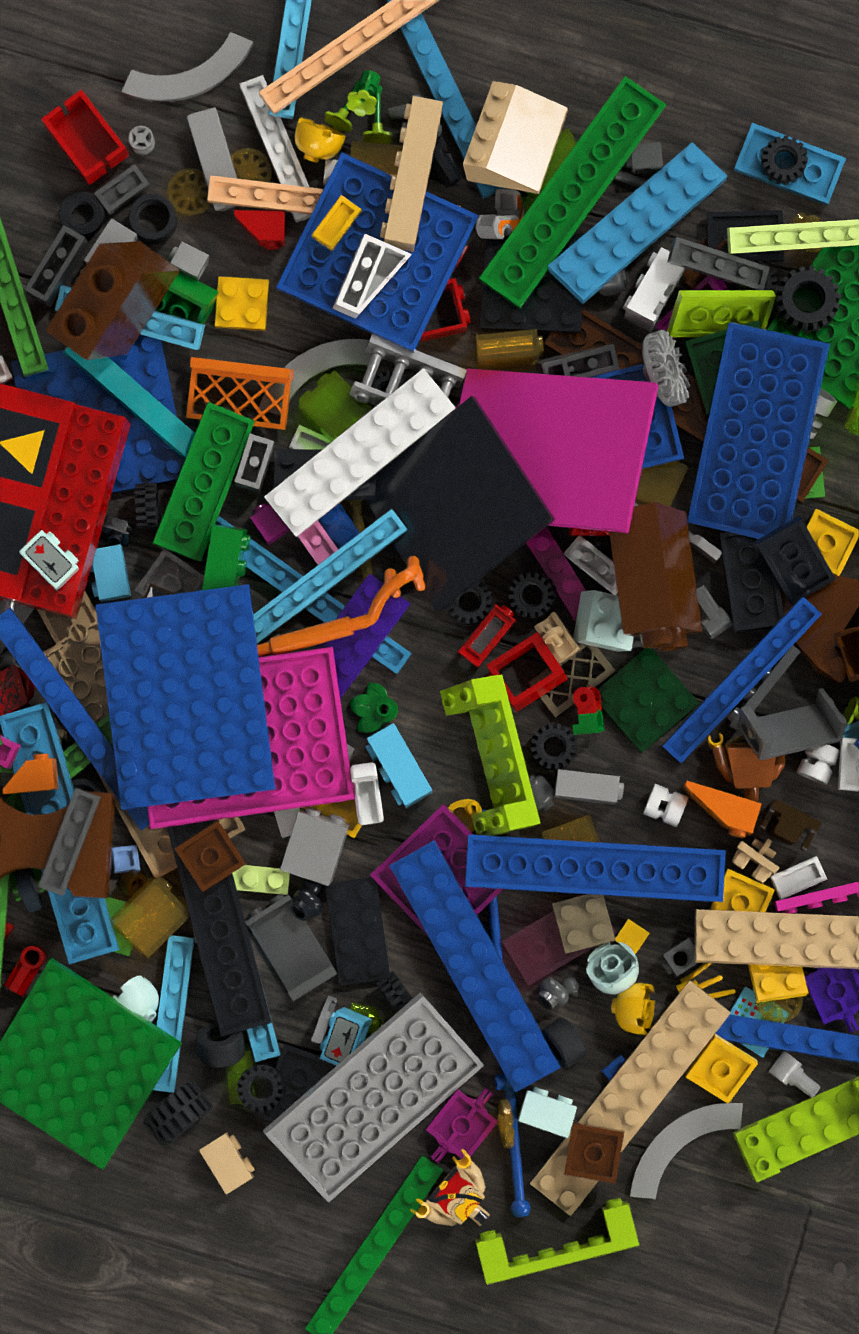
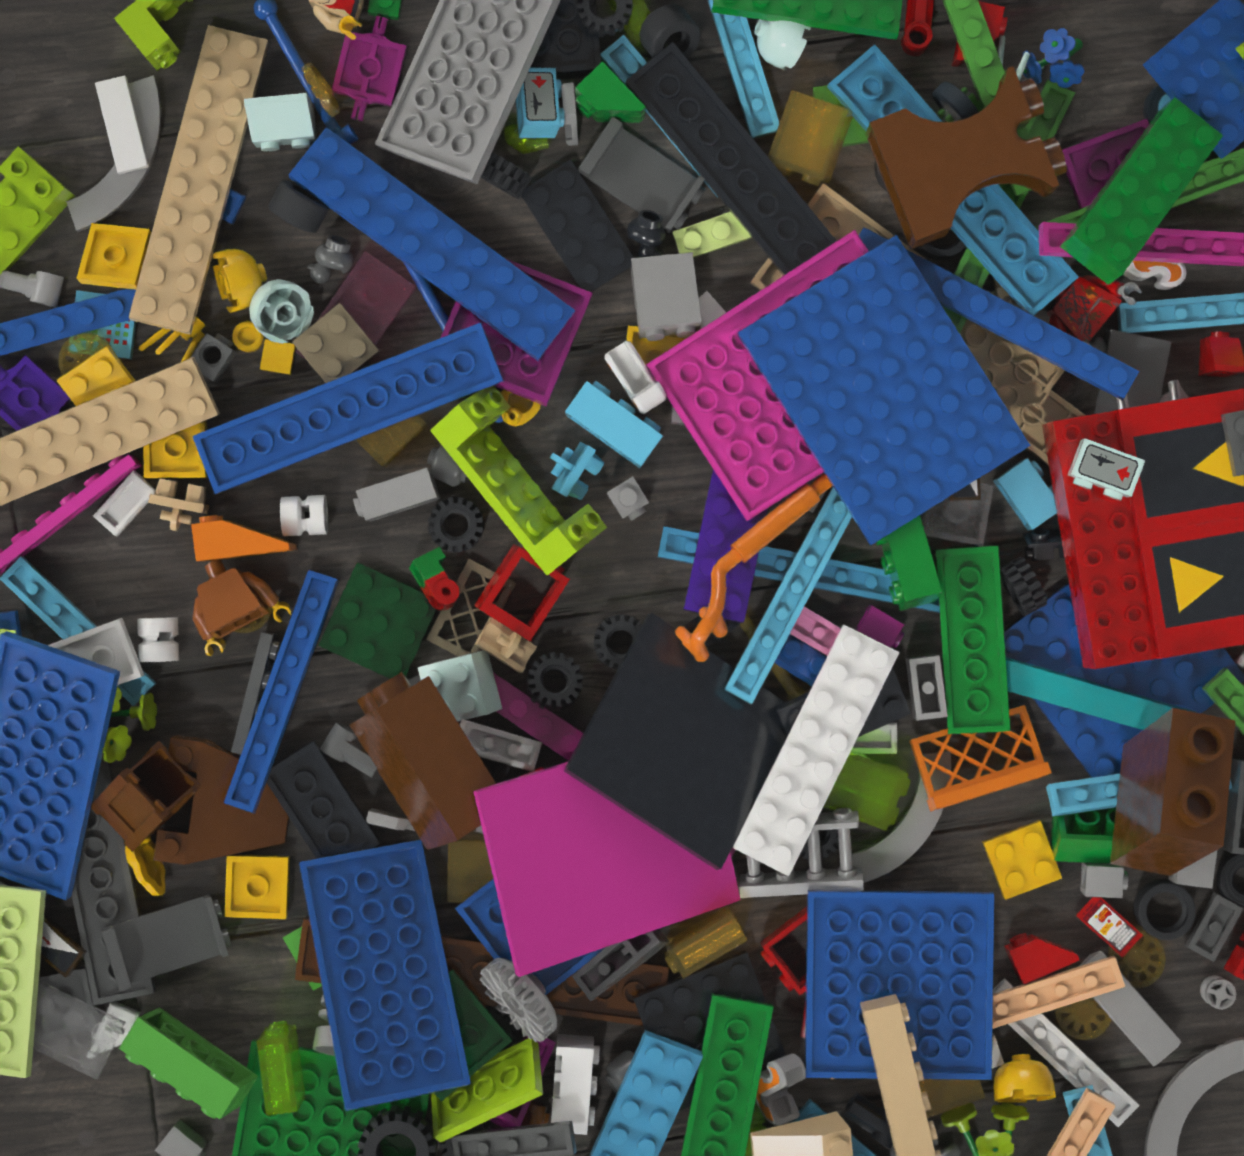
camera: 155 degrees right, 5 degrees up
orange slope [3,754,59,794] -> none
dark grey plate [38,788,101,896] -> none
light blue tile [112,845,141,874] -> none
dark brown tile [120,870,147,897] -> none
reddish brown plate [175,821,246,892] -> none
yellow tile [311,195,362,252] -> none
white wedge [332,234,412,319] -> none
green plate [349,683,398,733] -> none
red window [458,604,516,670] -> none
reddish brown plate [564,1122,624,1184] -> none
dark grey panel [737,688,847,761] -> none
black plate [755,516,836,605] -> none
dark brown panel [758,799,822,852] -> none
none -> white tile [95,75,149,175]
none -> yellow tile [232,321,264,353]
none -> medium azure hips [550,442,604,500]
none -> green slope [575,61,646,123]
none -> light grey brick [606,476,649,521]
none -> tile [1075,897,1143,958]

